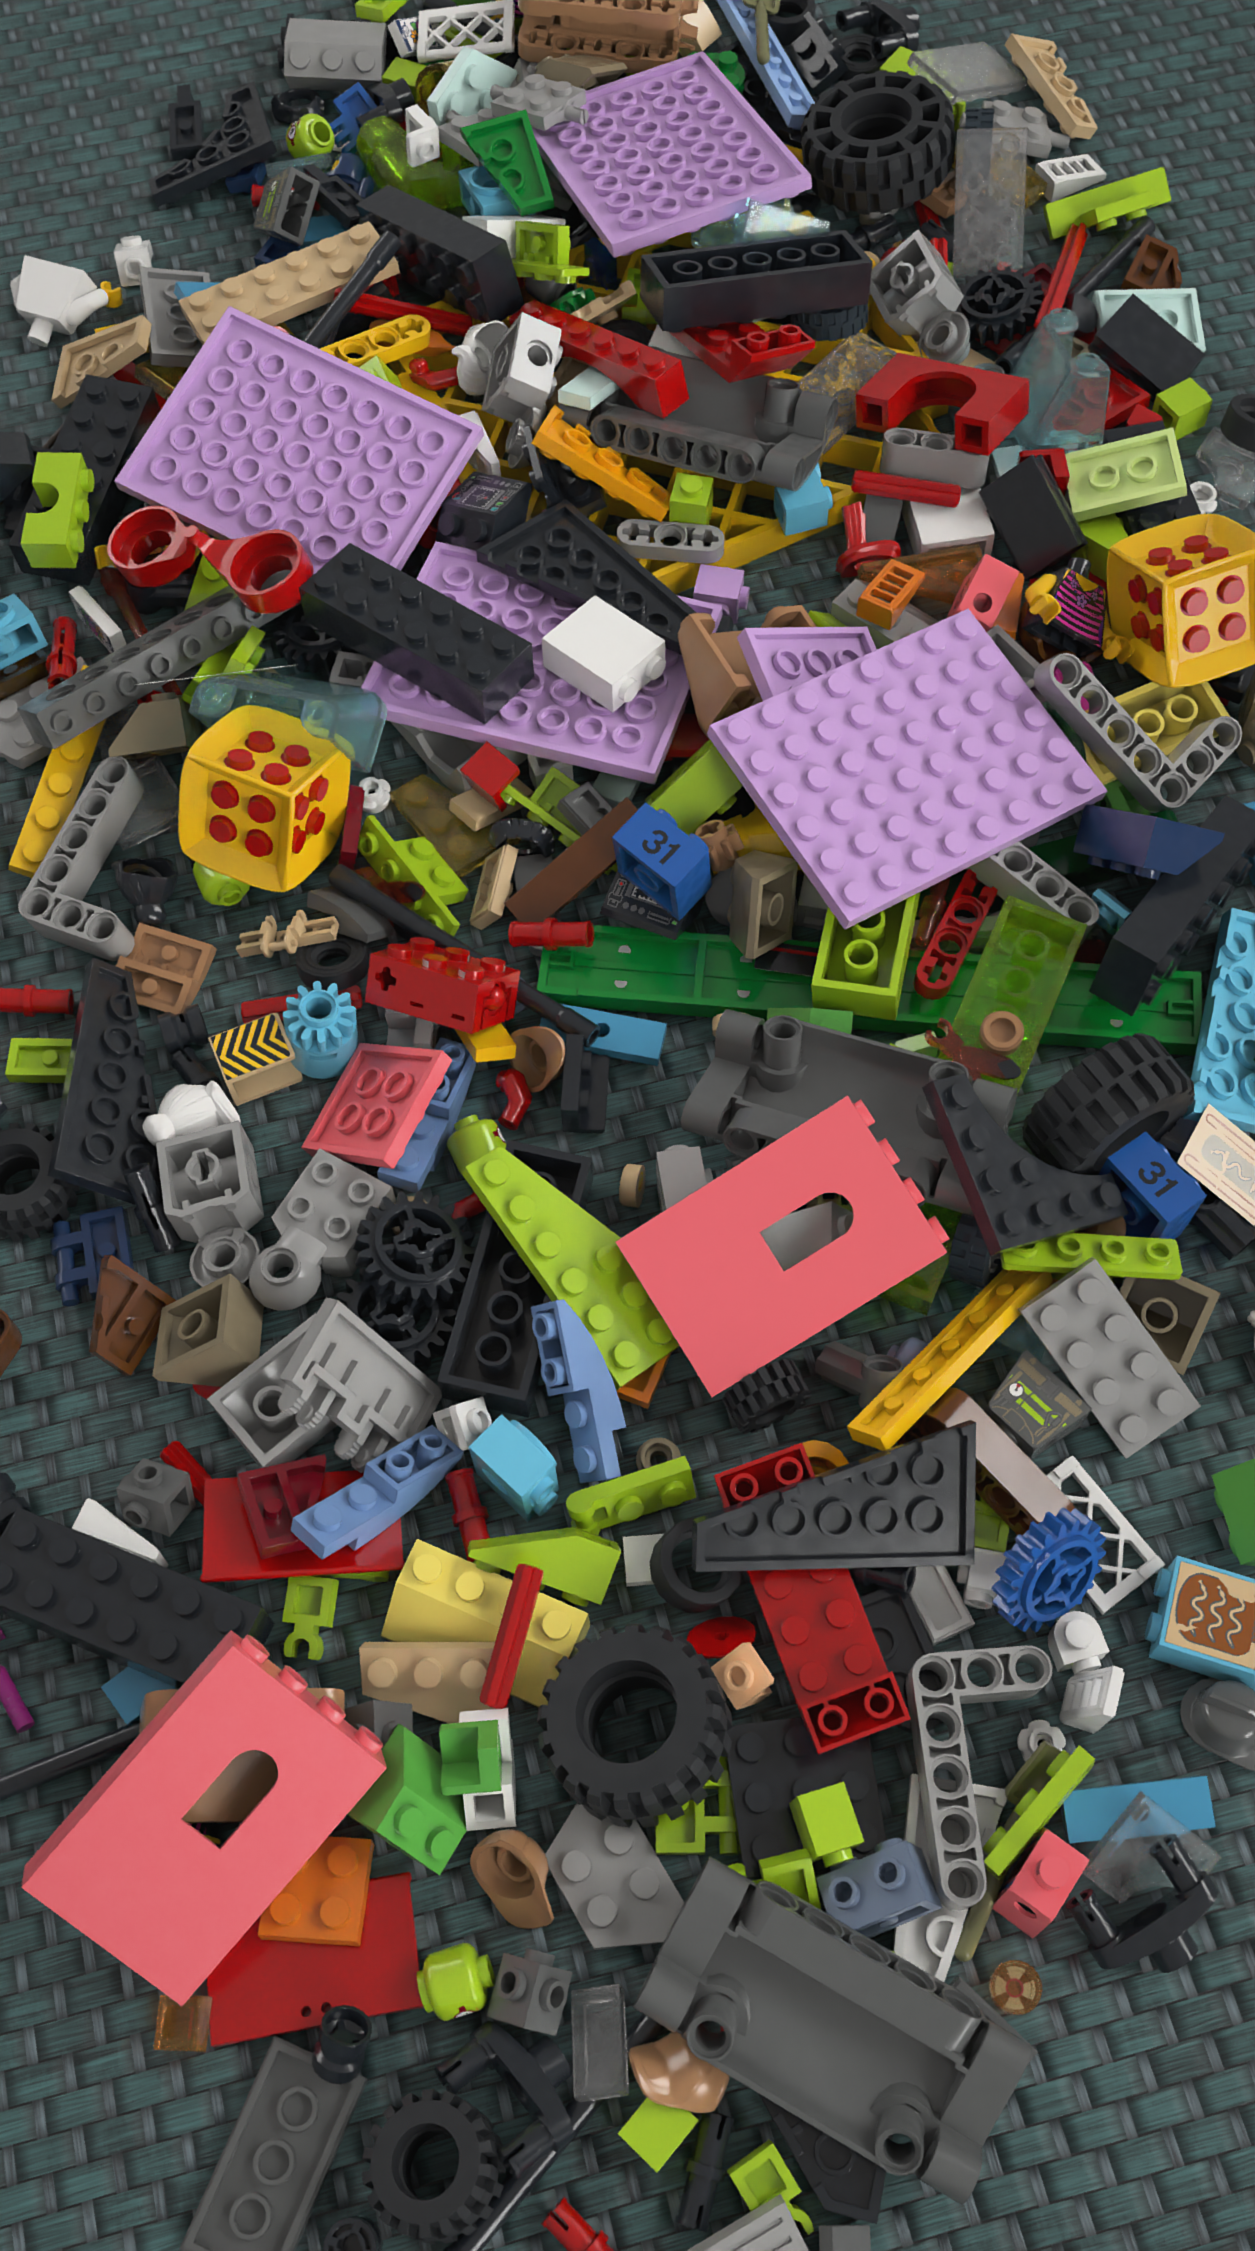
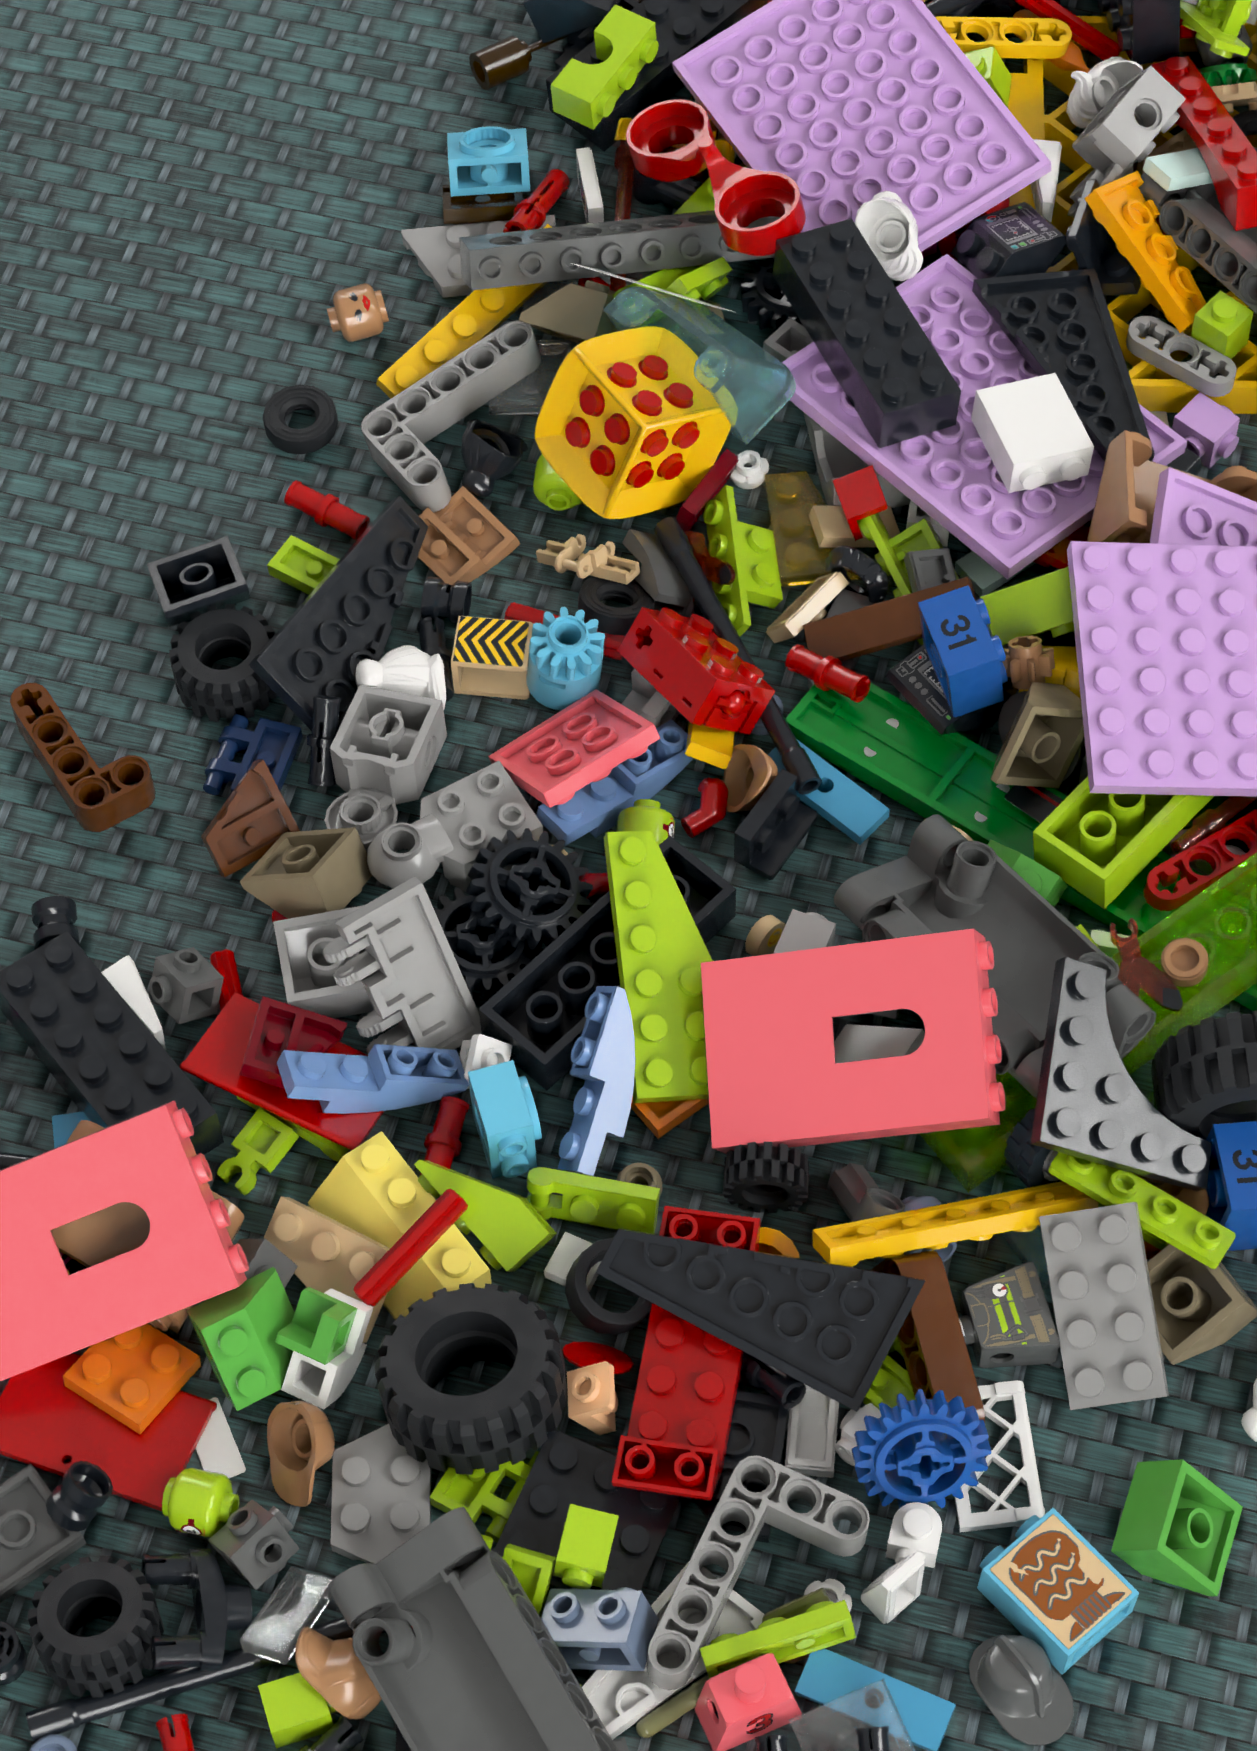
camera: 30 degrees right, 5 degrees down
red arm [409,358,459,391] -> none
none -> white sticker [195,1397,246,1479]
none -> white hair [854,191,923,282]

